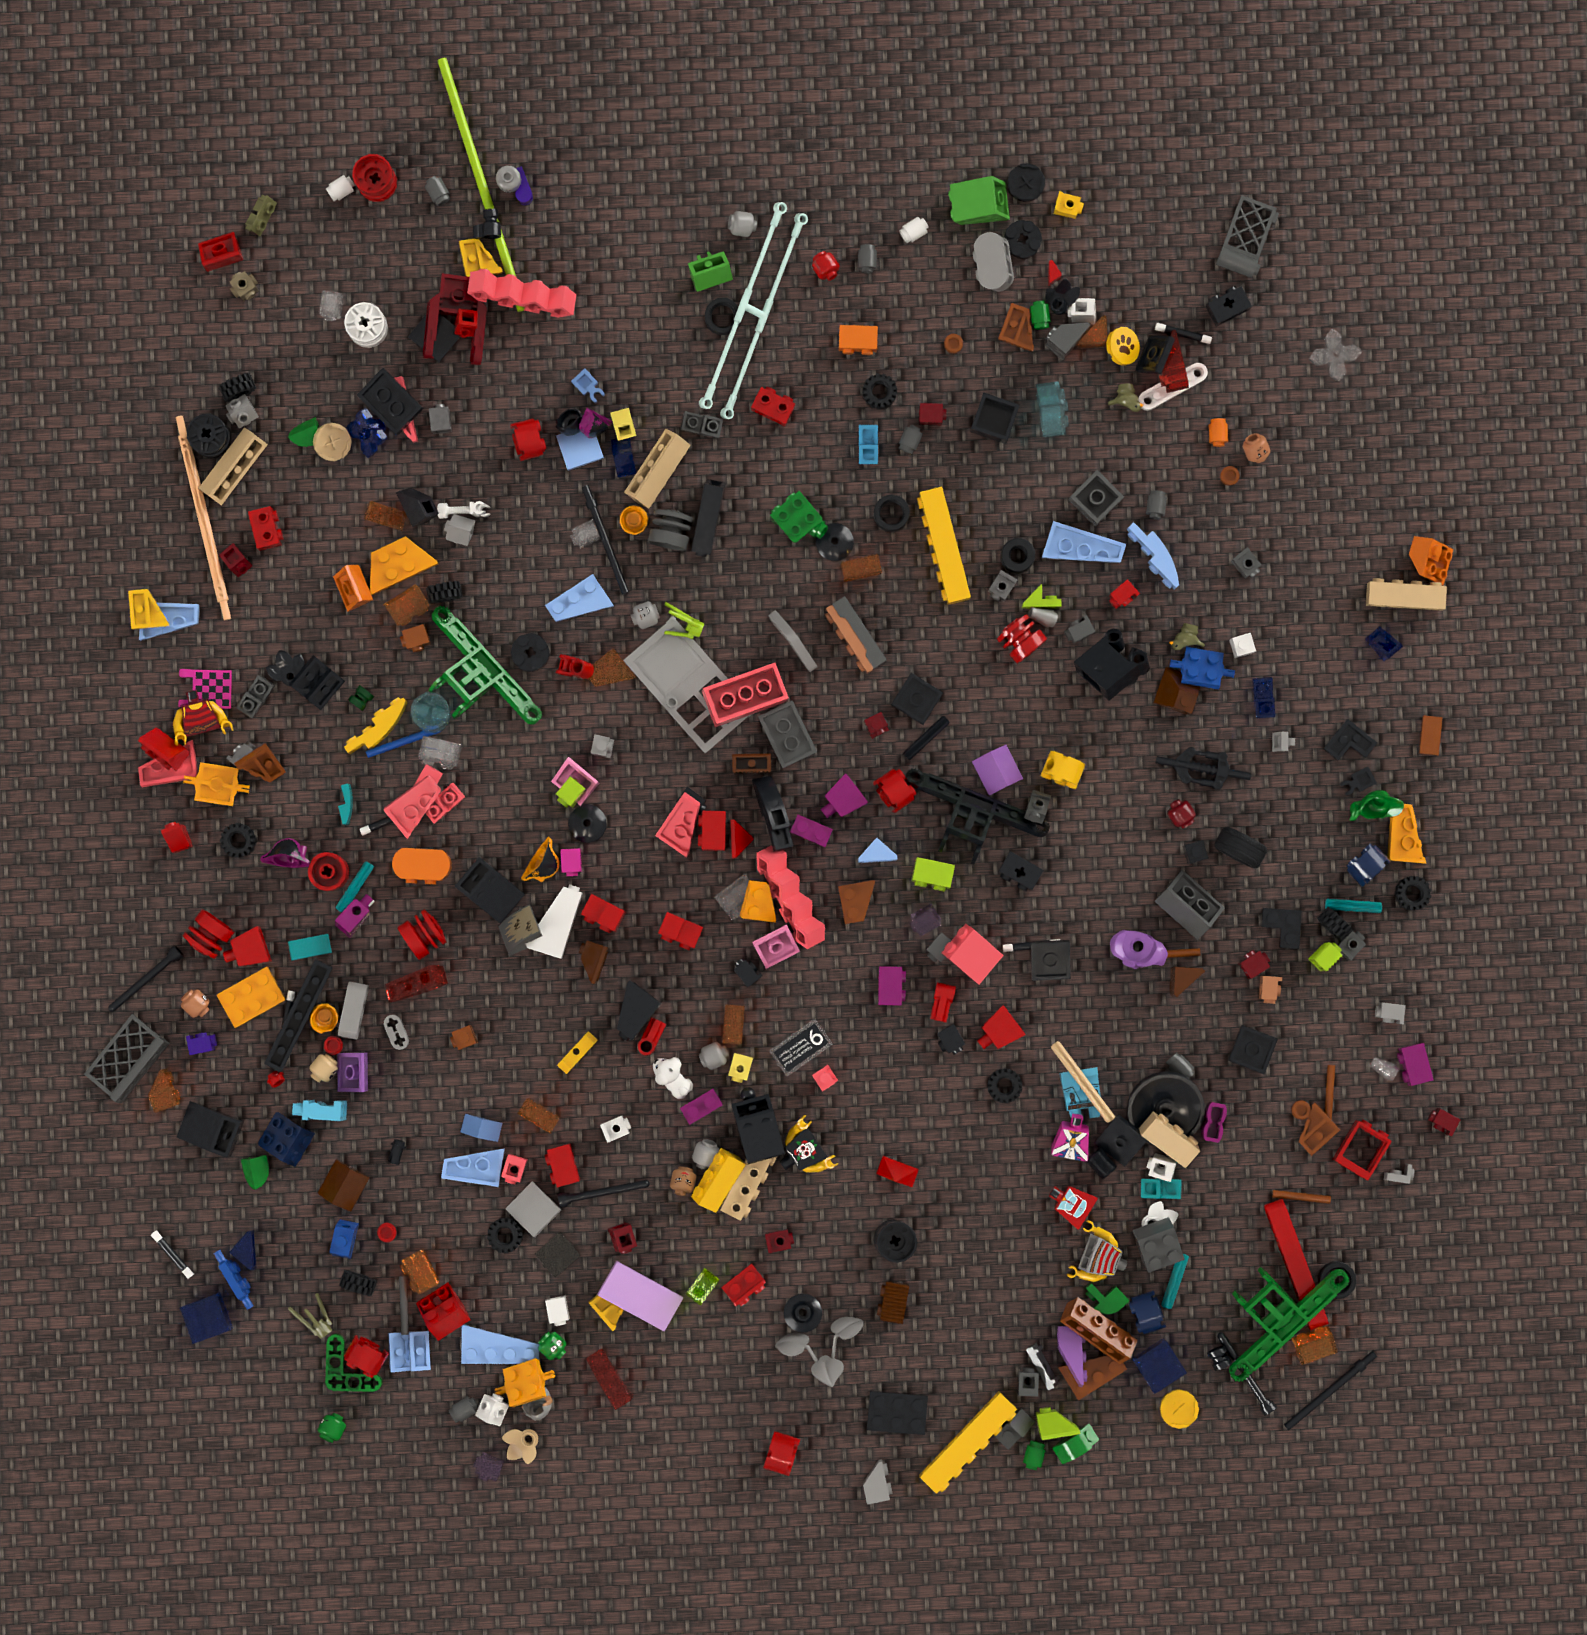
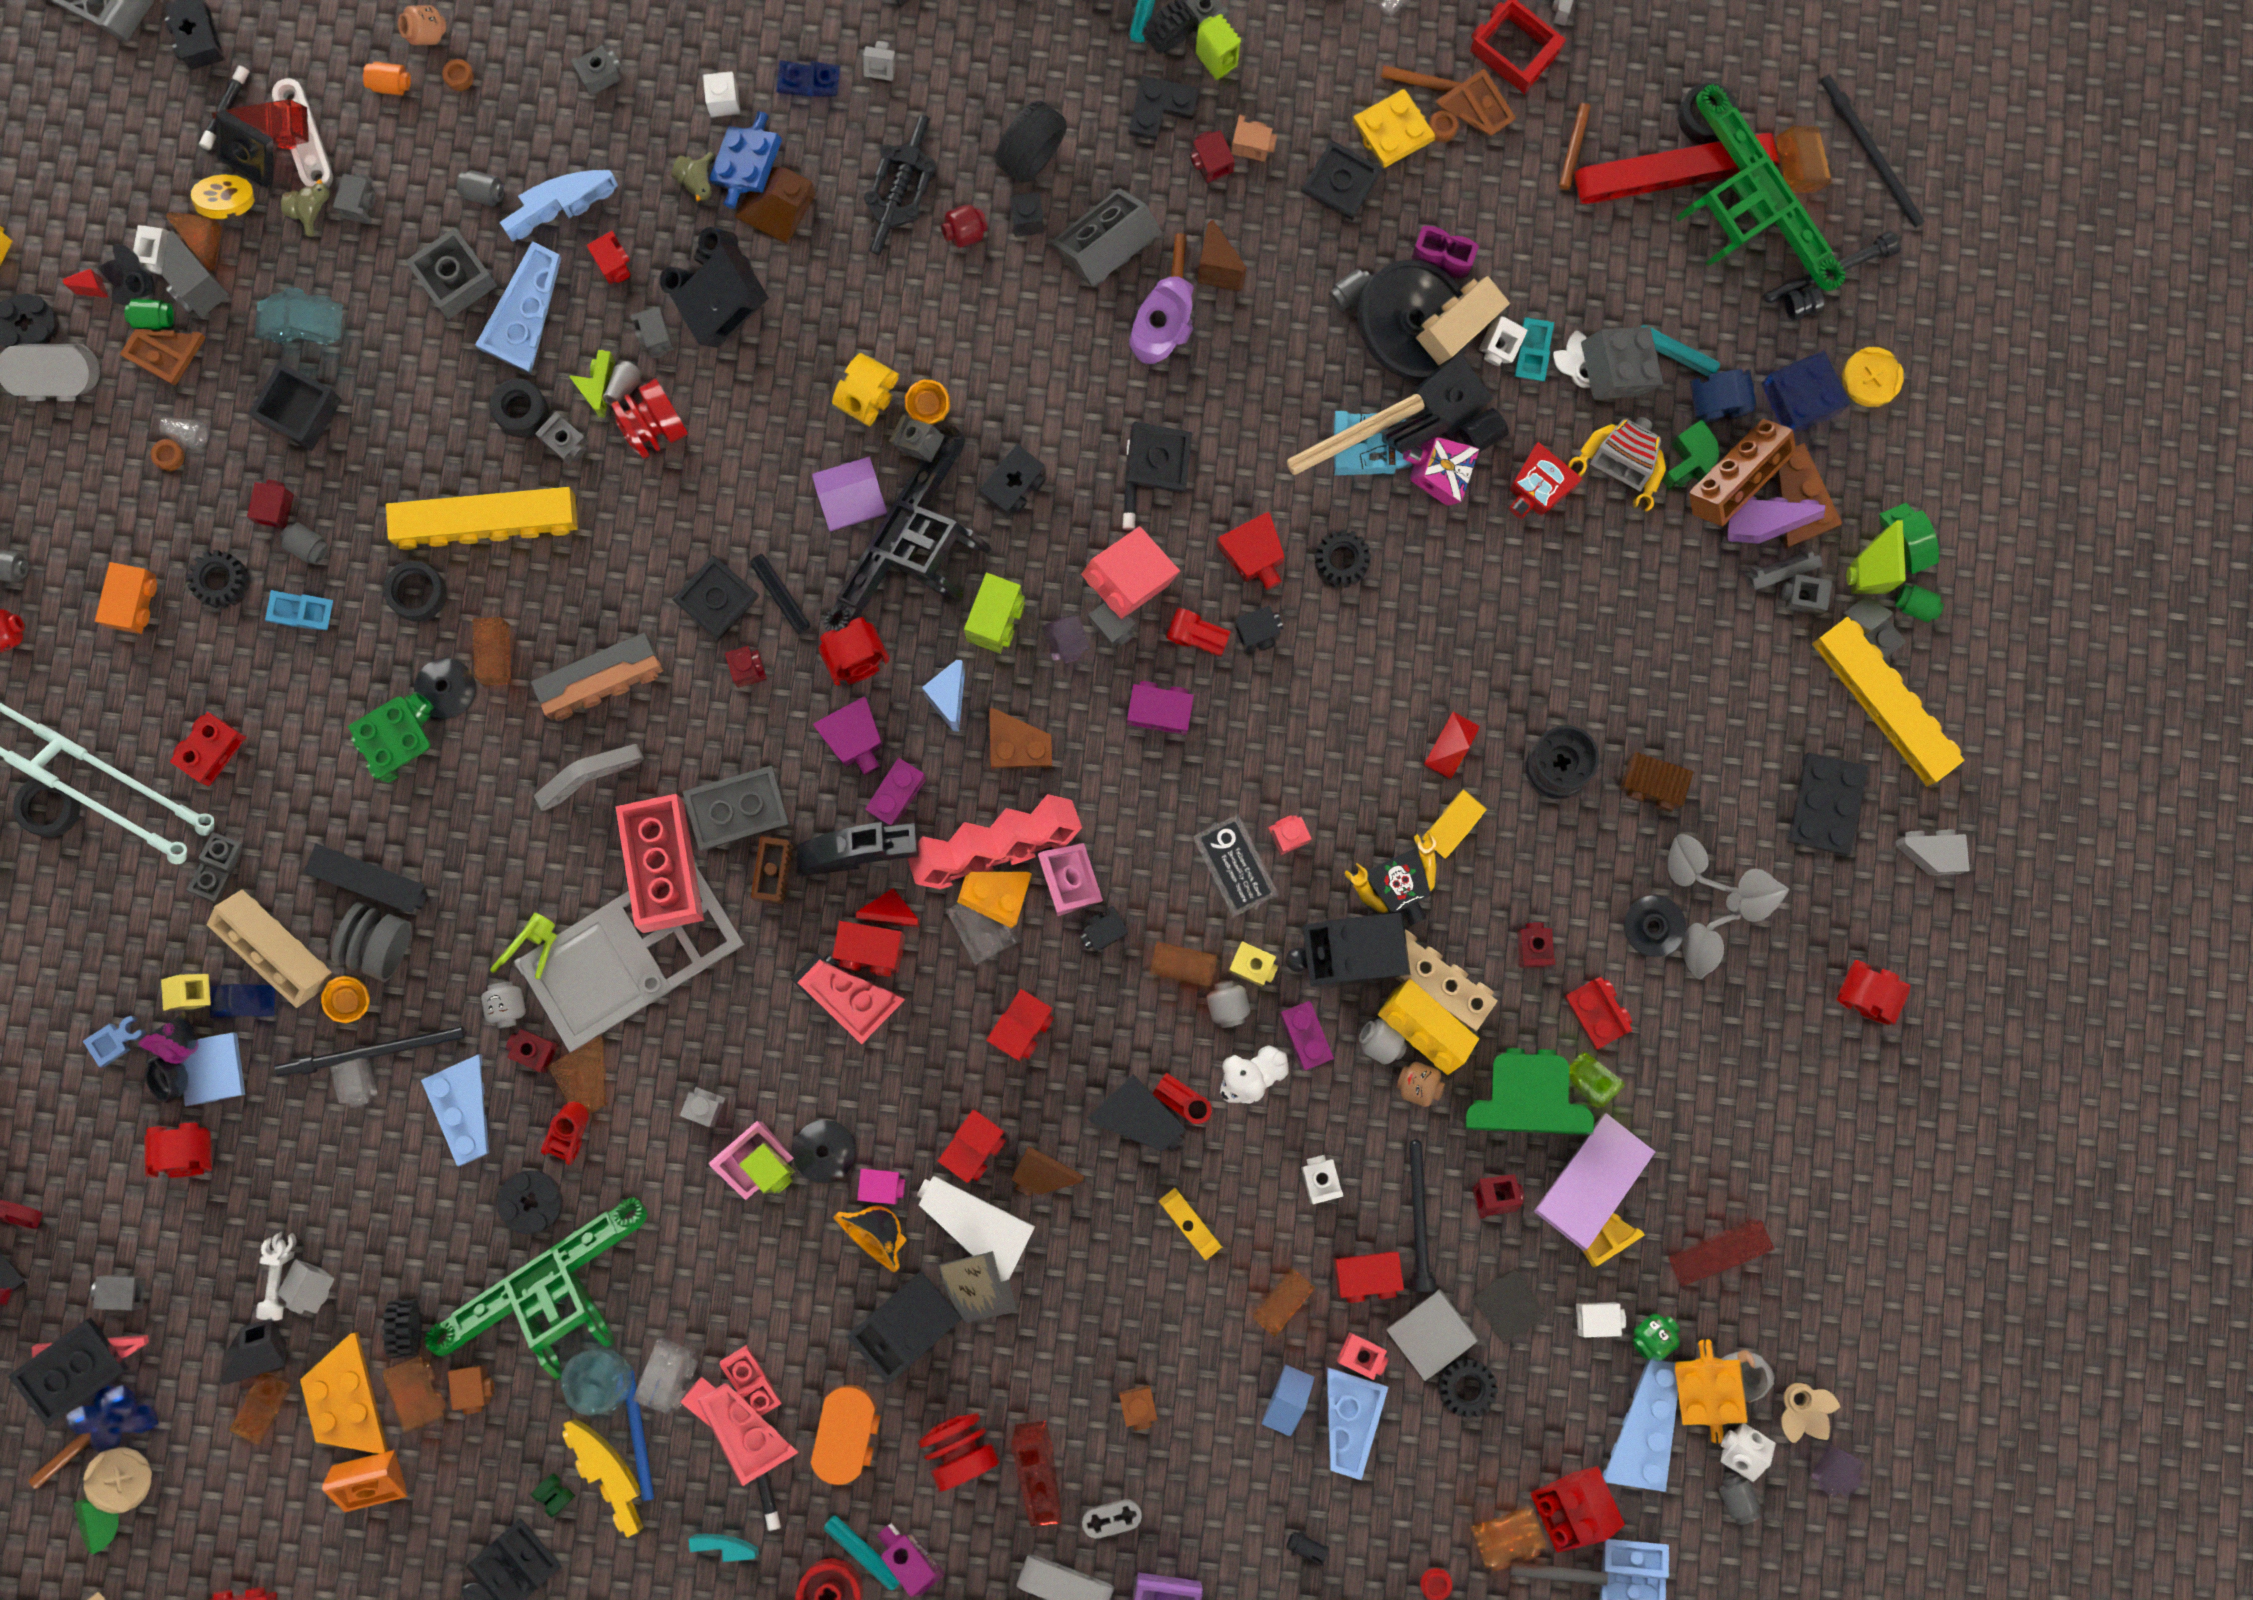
camera: 85 degrees left, 5 degrees down
none -> dark orange bar [29,1414,113,1489]
none -> clear cone [159,417,209,449]
none -> dark grey brick [333,173,376,225]
none -> dark red brick [505,1029,559,1073]
none -> light orange hair [905,379,951,425]
none -> yellow plate [1353,89,1435,169]
none -> black tile [1382,409,1448,453]
none -> yellow slope [1422,789,1487,859]
none -> green brick [1466,1048,1594,1135]

